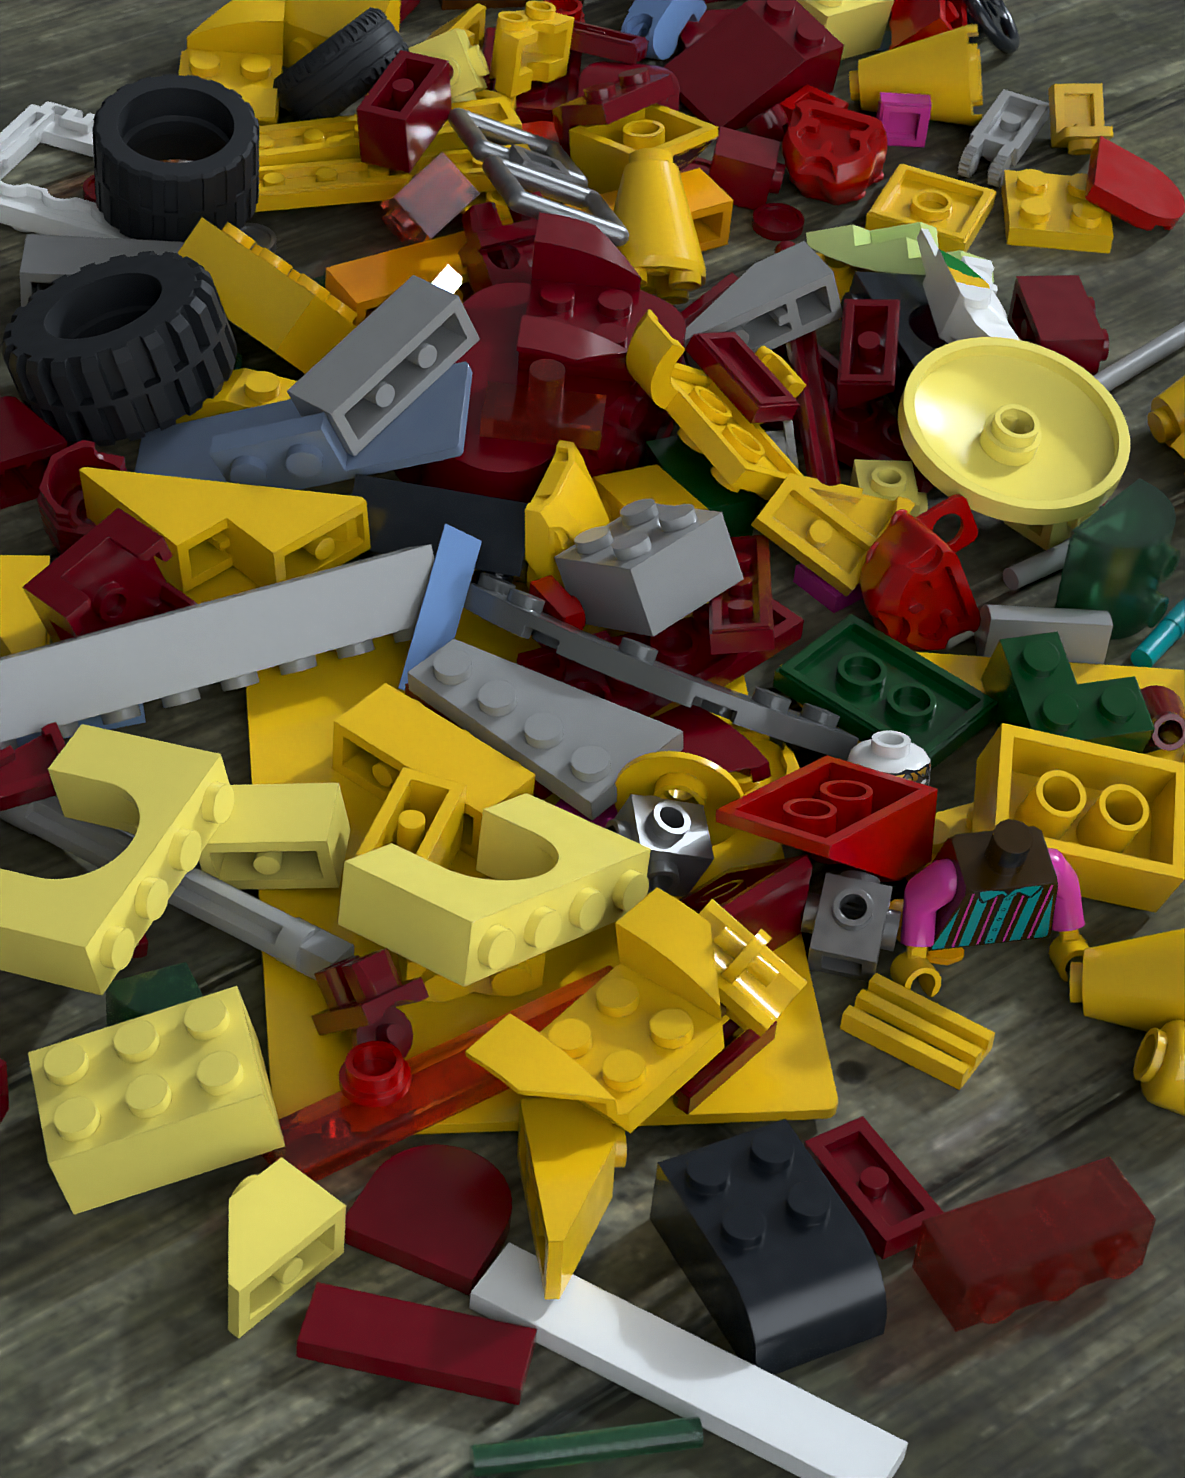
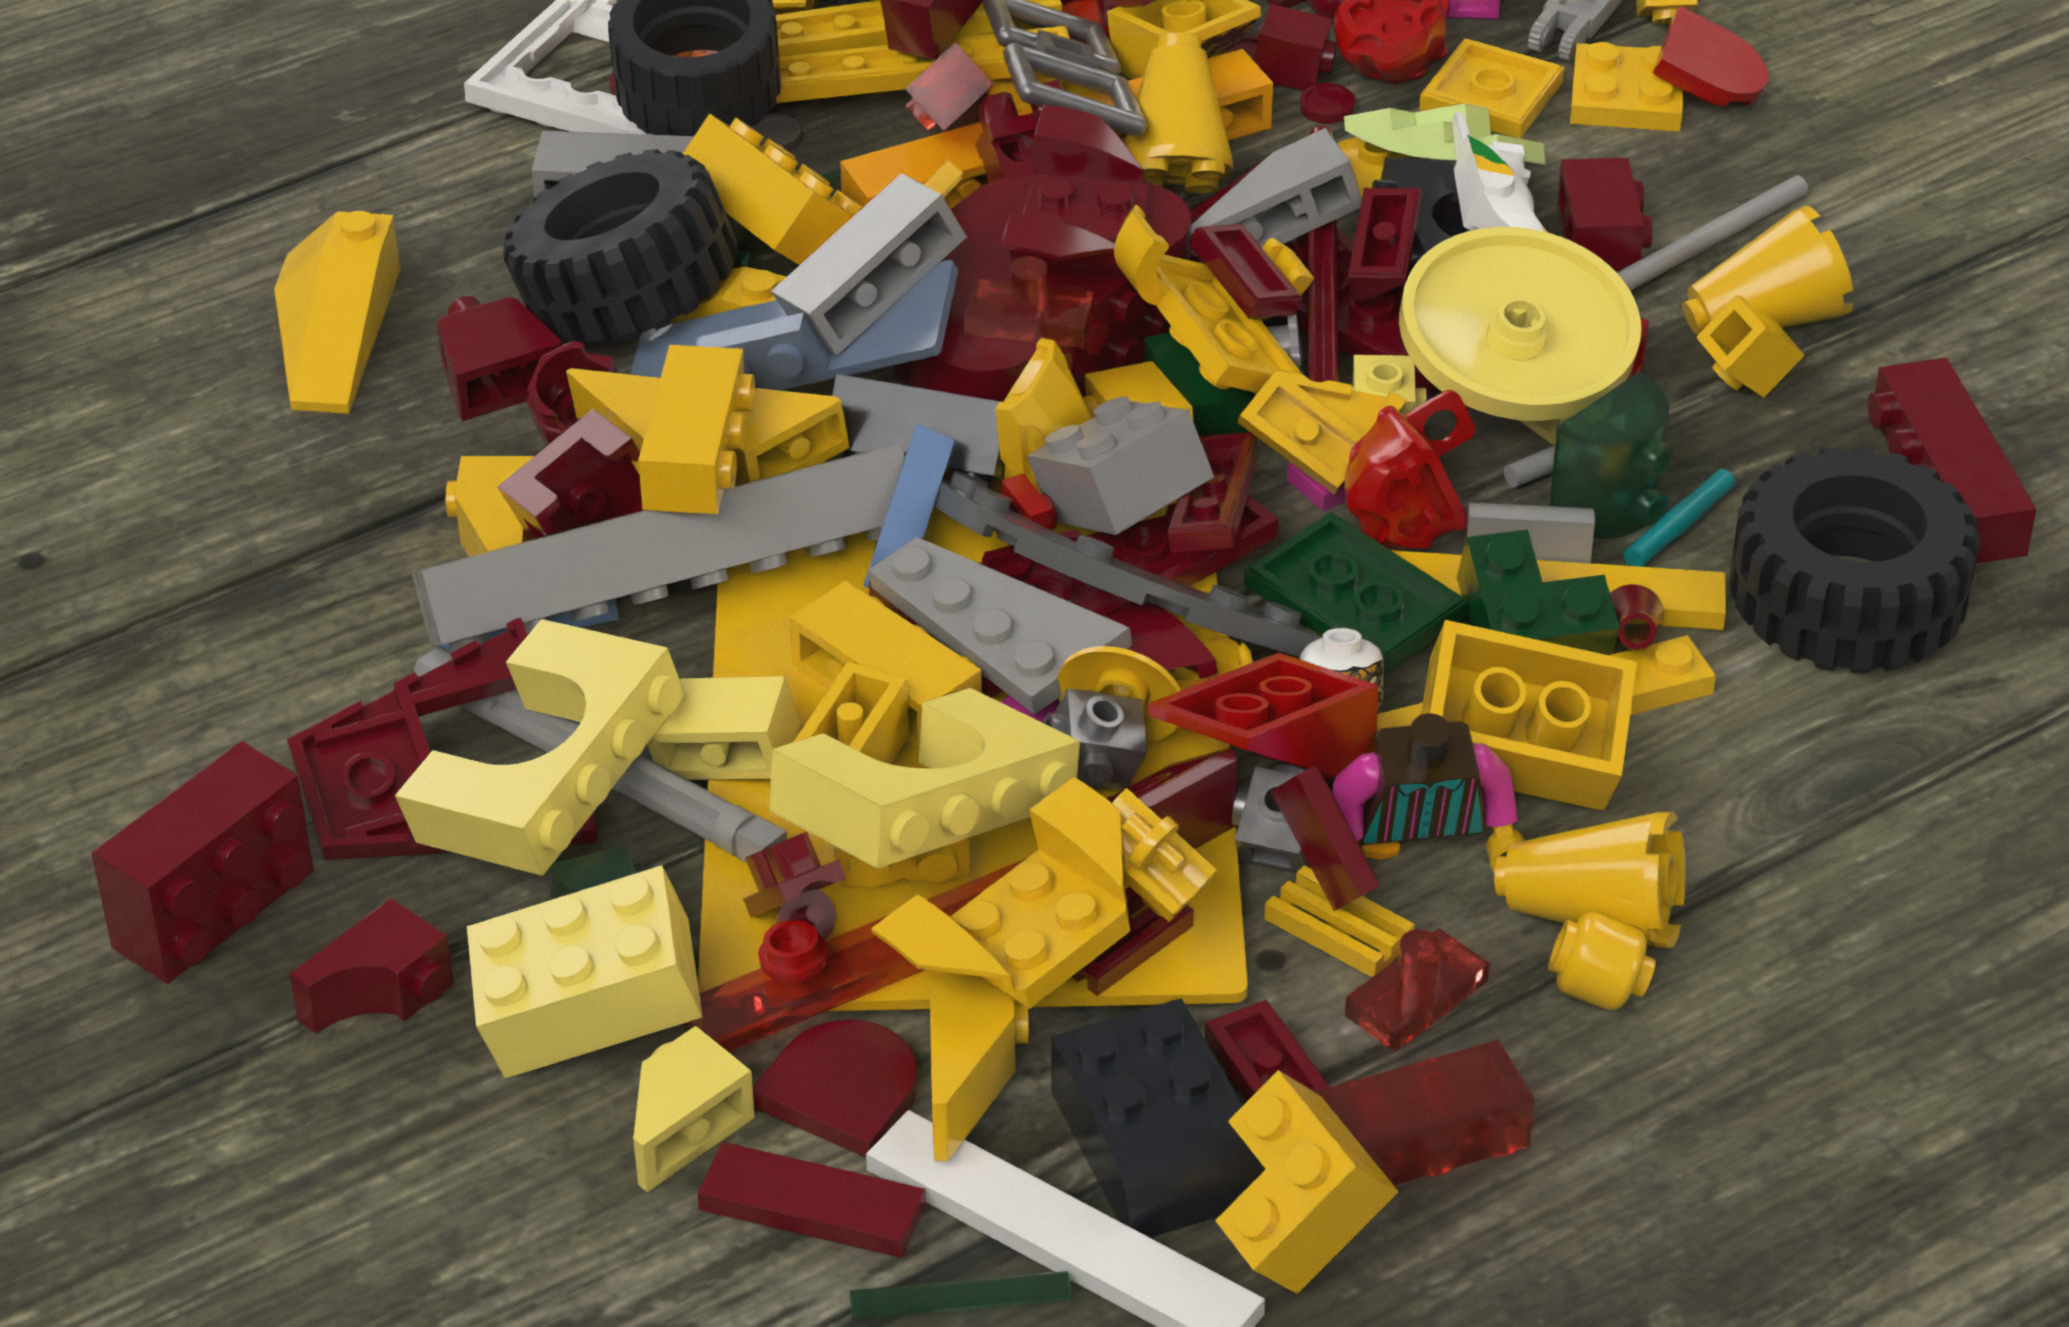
camera: 10 degrees right, 0 degrees up
none -> yellow brick [638,345,755,514]
none -> yellow brick [1215,1070,1399,1294]
none -> dark red tile [1271,765,1379,911]
none -> clear red tile [1345,928,1490,1052]

